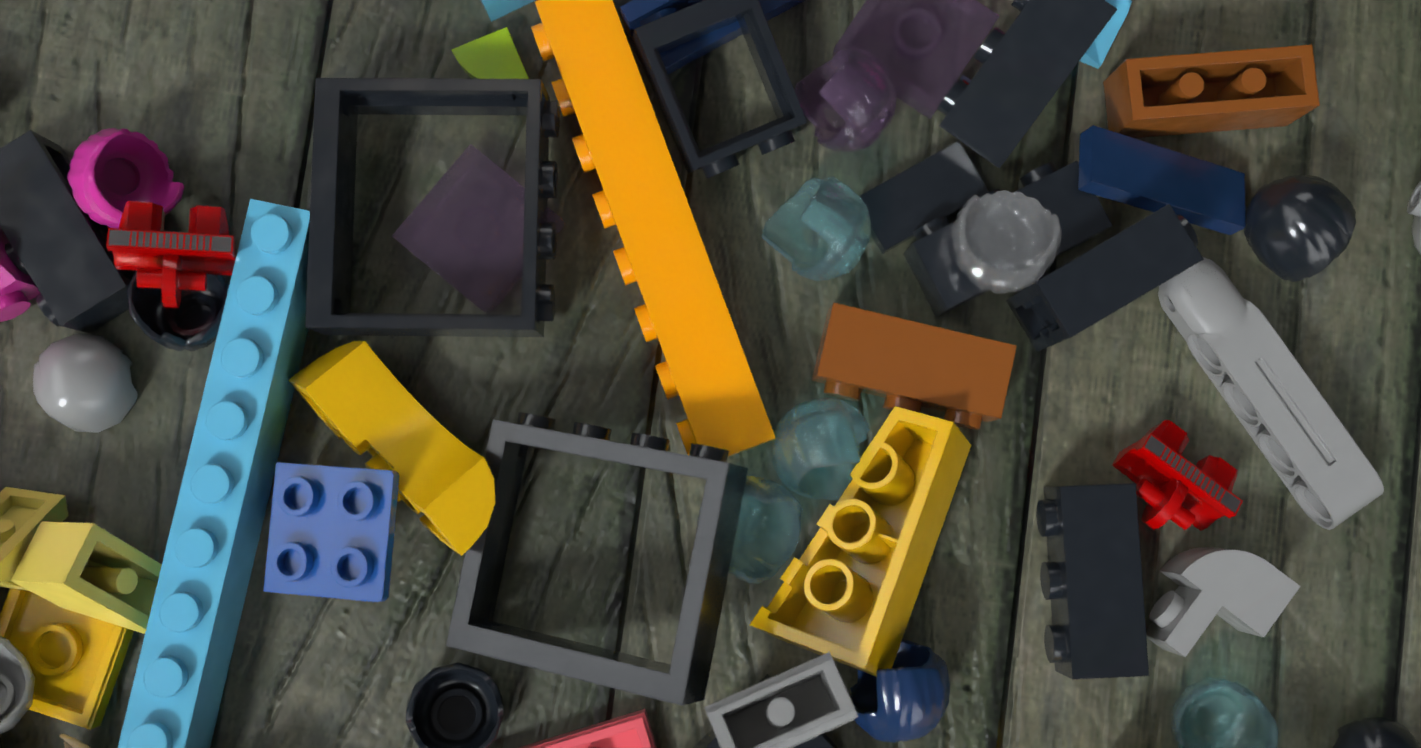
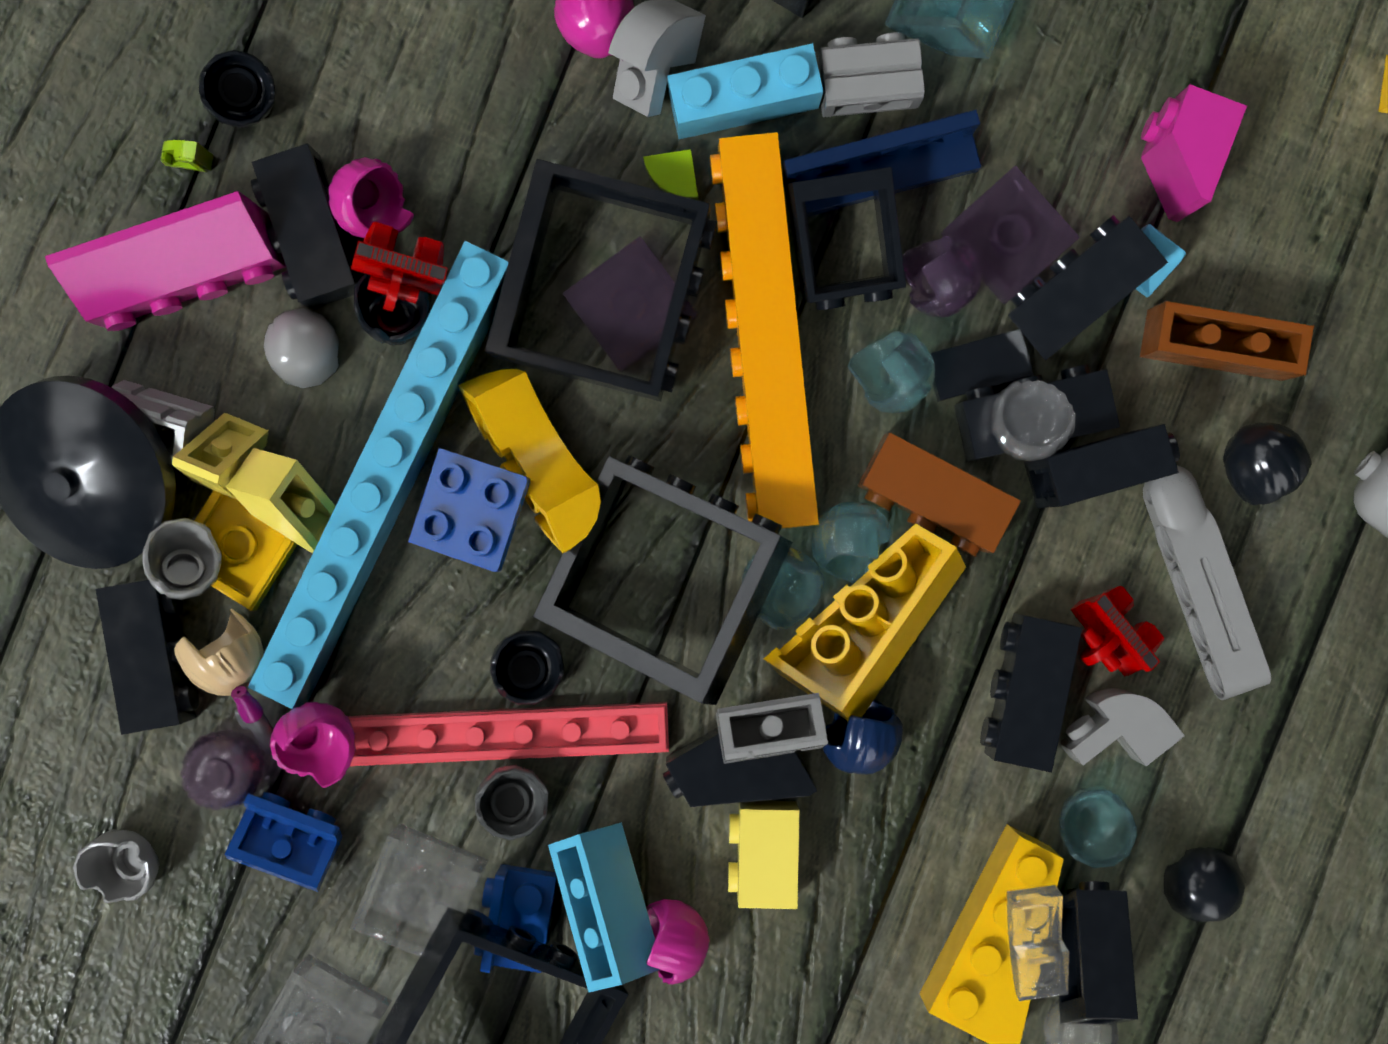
camera: 20 degrees right, 5 degrees up
dark blue tile [1078,125,1246,235] -> none

